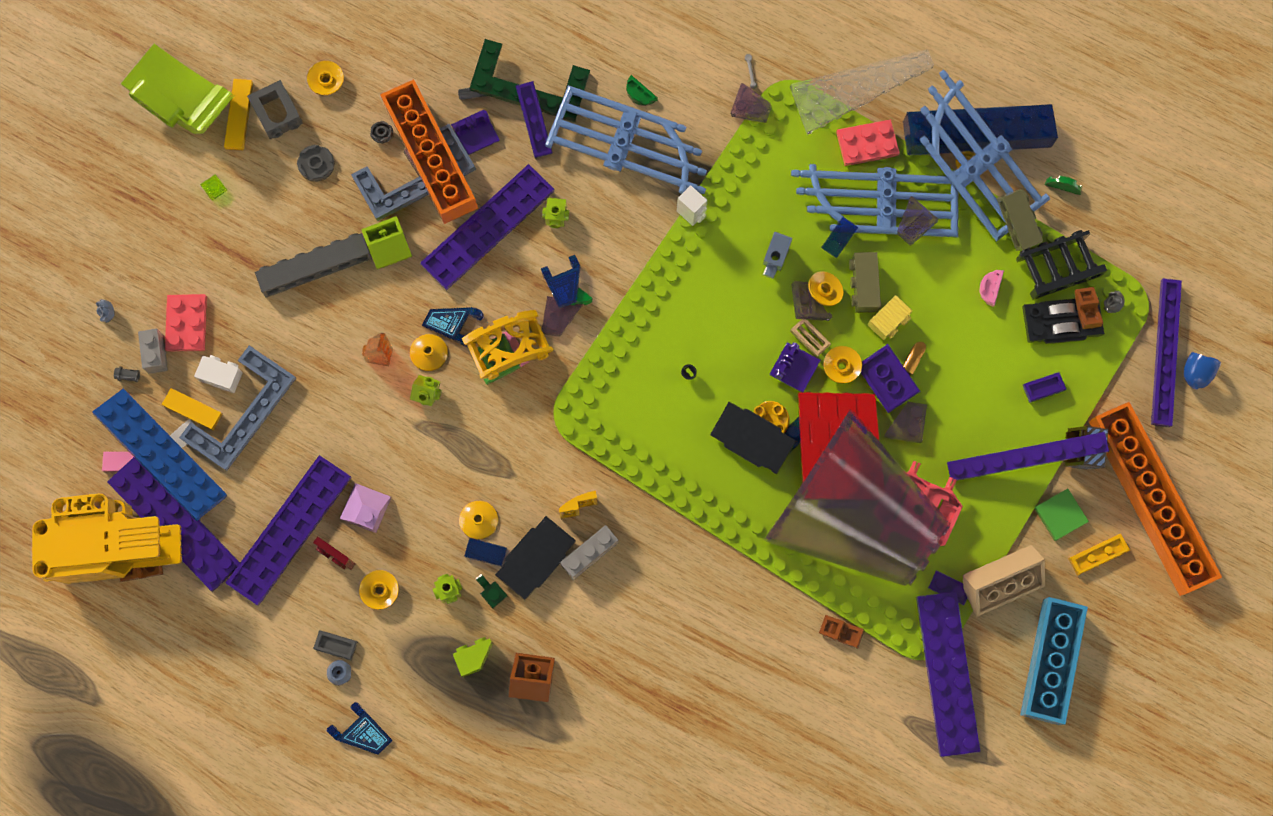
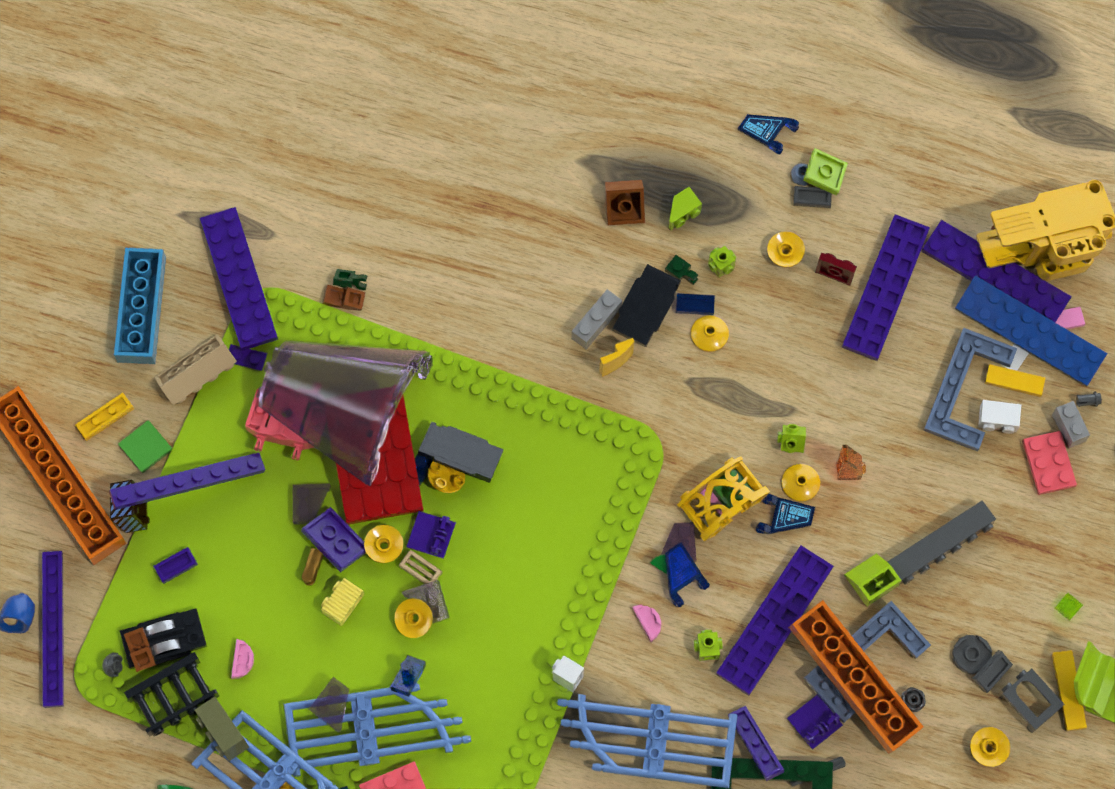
camera: 170 degrees right, 5 degrees down
lavender slope [340,483,391,533] -> none
black hinge [681,364,697,380] -> none
sand blue torso [763,232,792,279] -> none
olive brick [849,252,881,313] -> none
none -> dark green plate [333,269,368,290]
none -> bright pink tile [632,605,661,642]
none -> lime tile [803,148,848,196]
none -> dark grey tile [972,650,1013,693]

